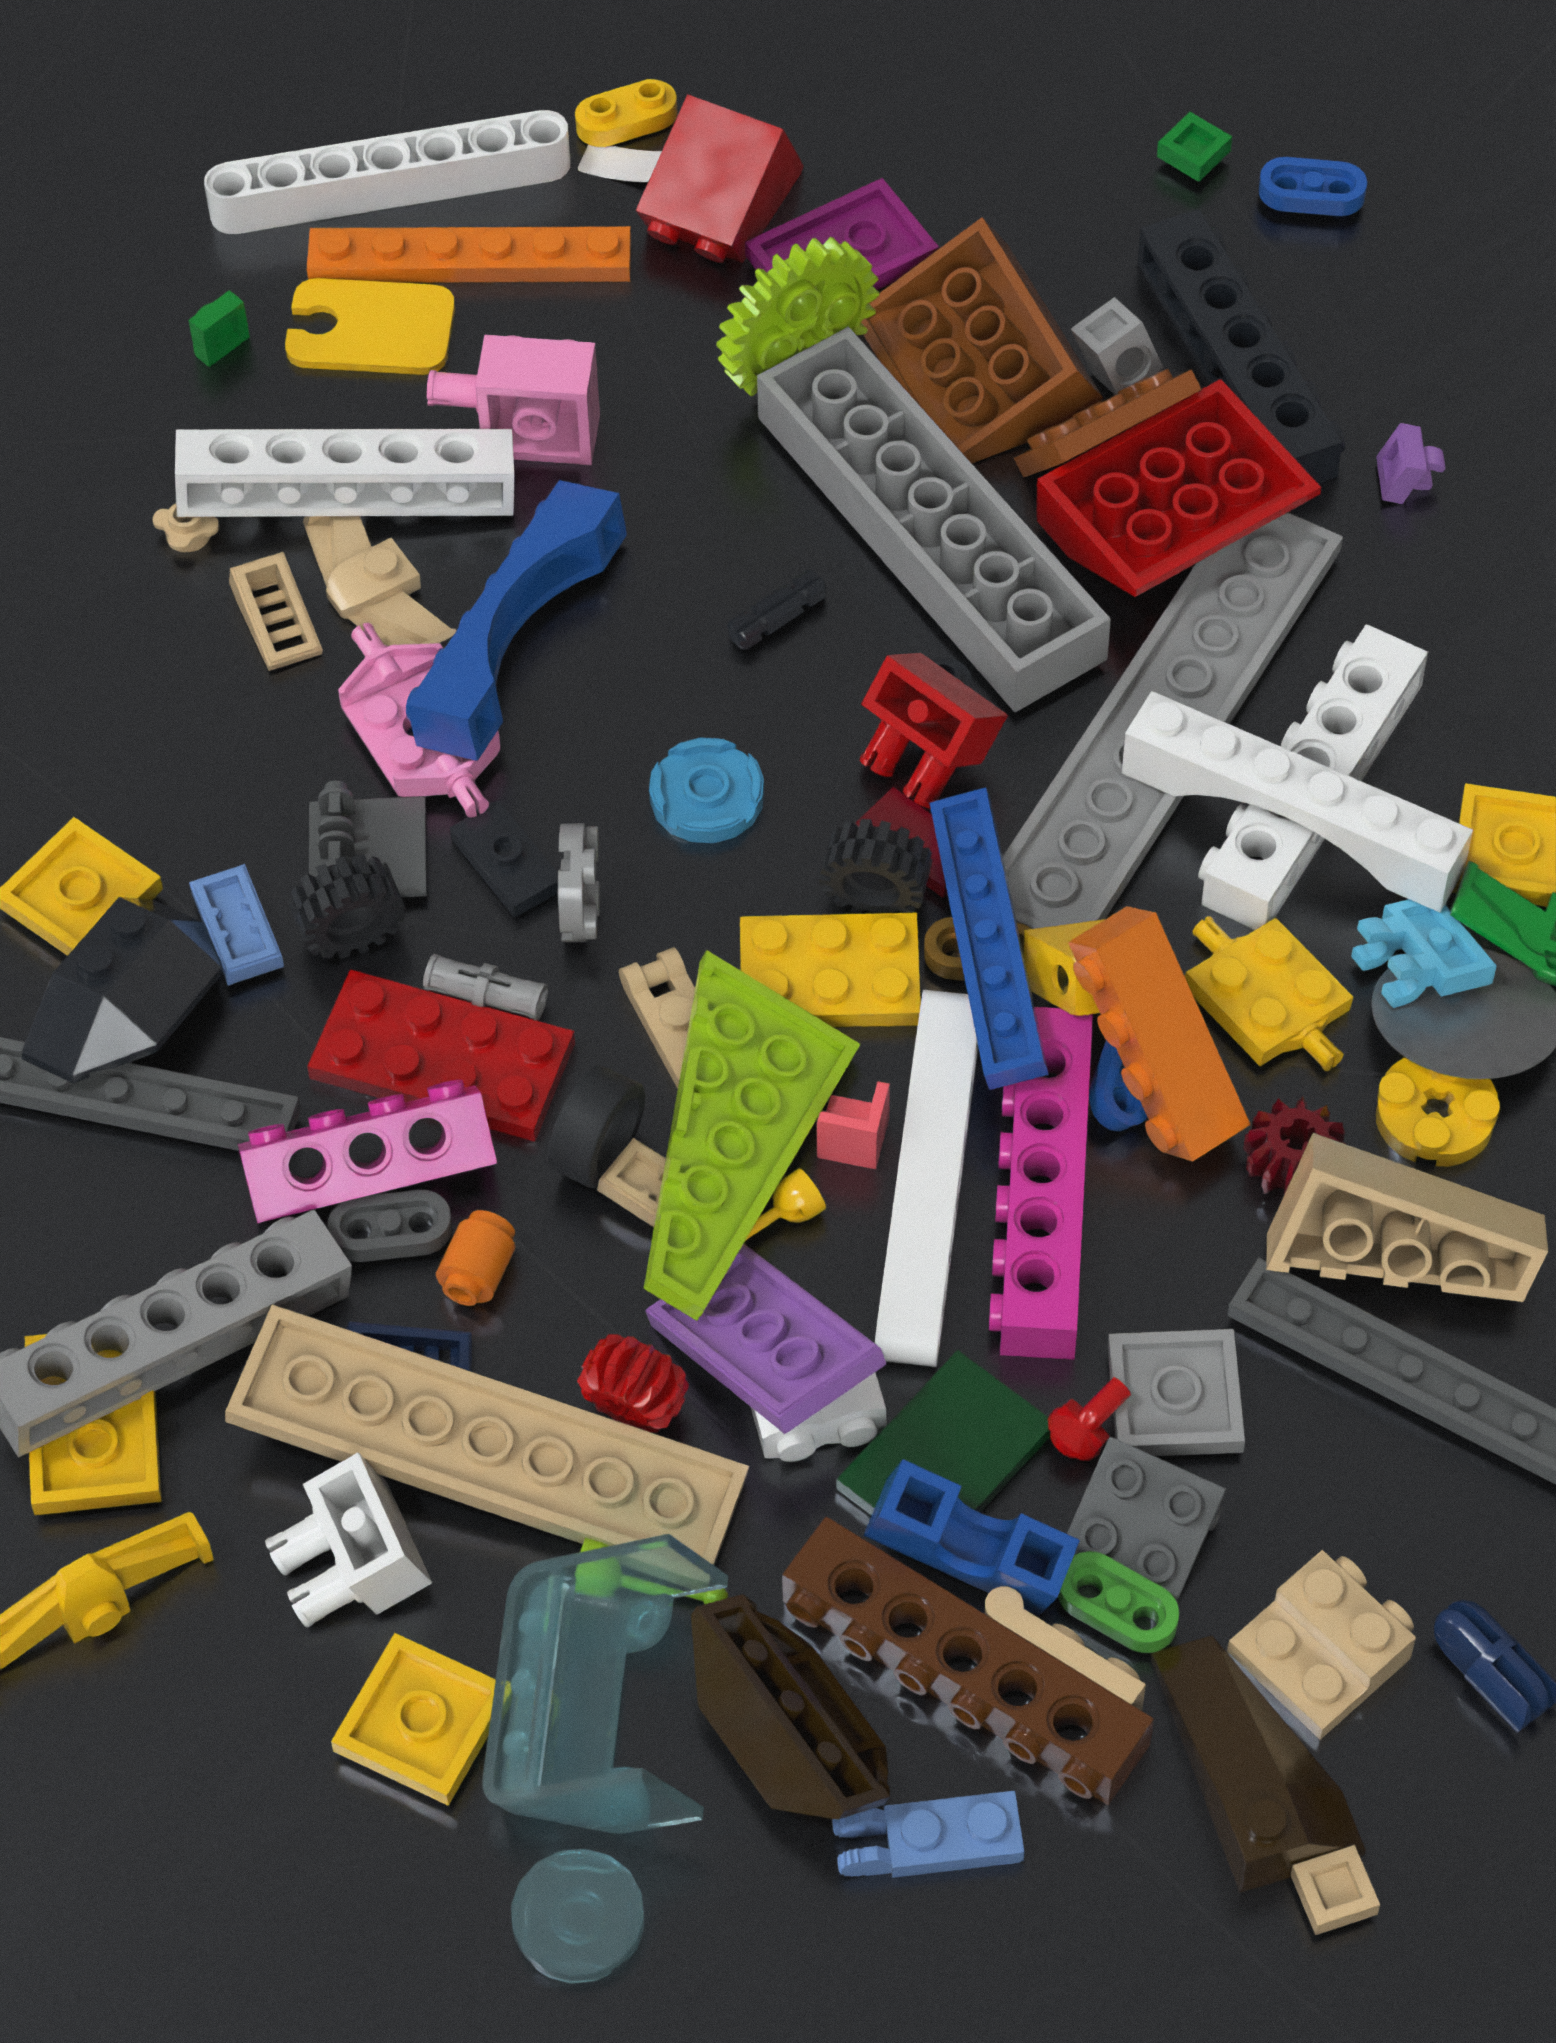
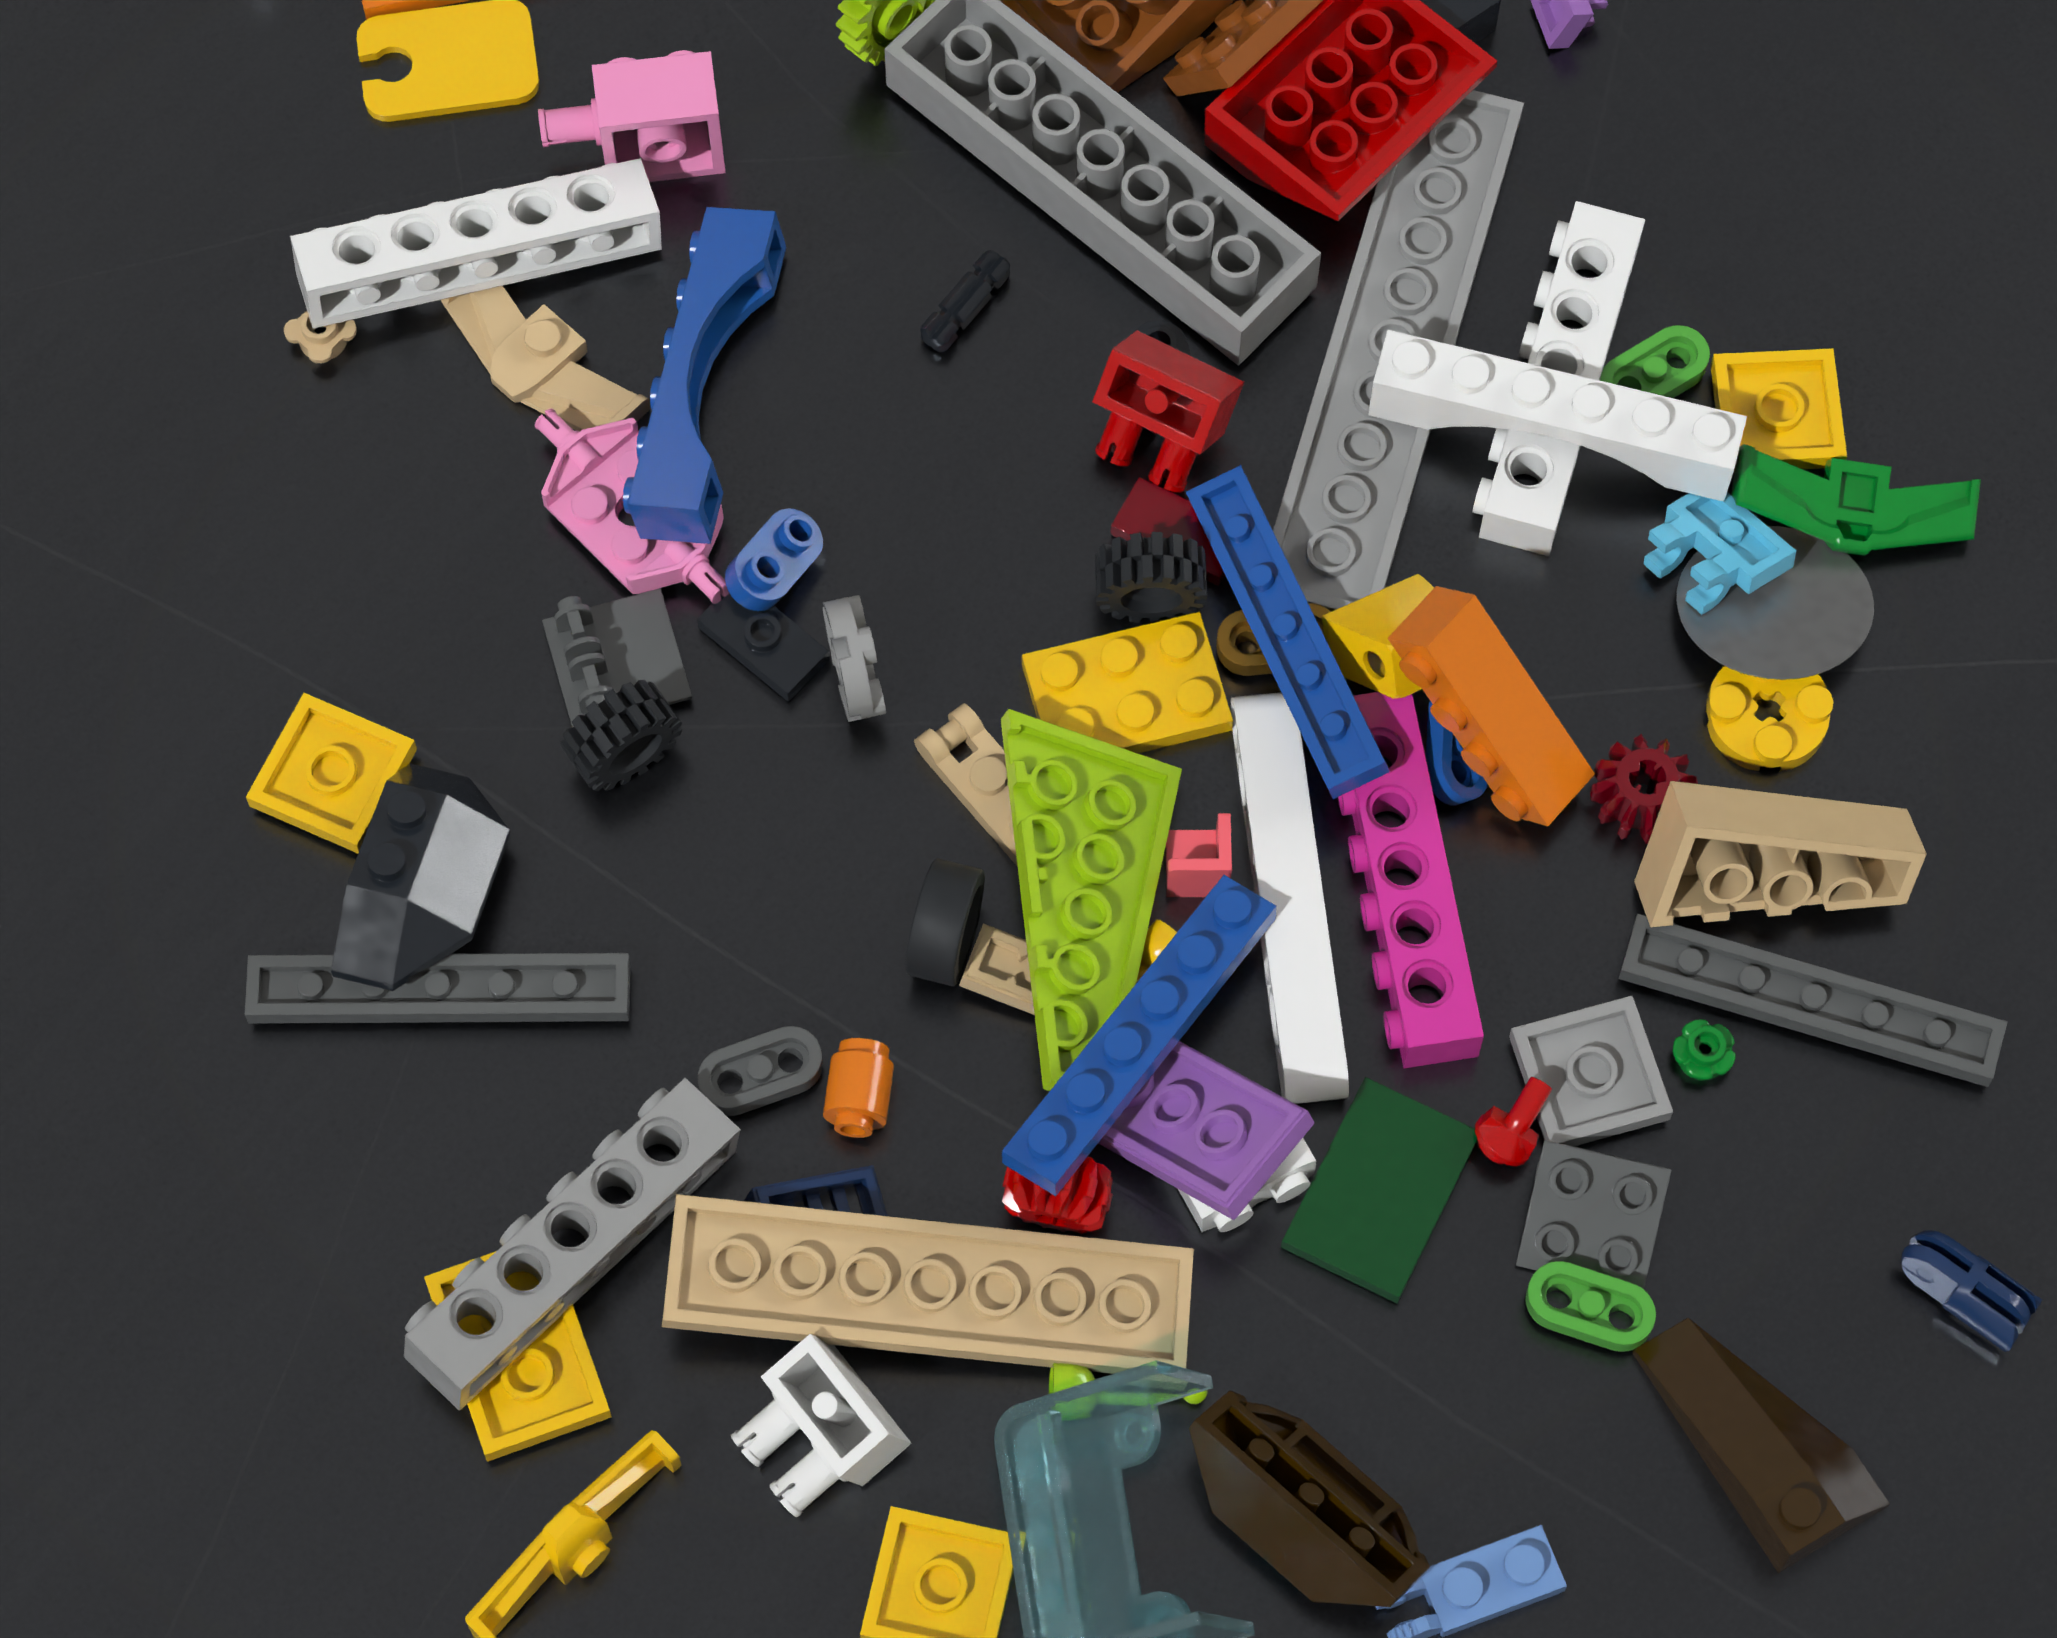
camera: 15 degrees left, 10 degrees up
green plate [188,290,250,367] -> none
medium blue plate [189,864,284,985] -> none
tan slope [229,552,323,671] -> none
brick [237,1080,497,1223] -> none
red plate [307,970,575,1142] -> none
light grey pin [423,954,548,1021] -> none
dark azure tile [649,737,764,844] -> none
reddish brown brick [782,1516,1154,1805] -> none
blue arch [863,1459,1080,1616] -> none
tan plate [985,1586,1146,1711] -> none
yellow plate [1185,916,1353,1071] -> none
tan plate [1227,1550,1416,1740] -> none
tan plate [1291,1845,1380,1935] -> none
none -> plate [725,508,823,611]
none -> blue plate [1002,875,1277,1196]
none -> bright green plate [1600,325,1710,398]
none -> green plate [1673,1019,1736,1080]

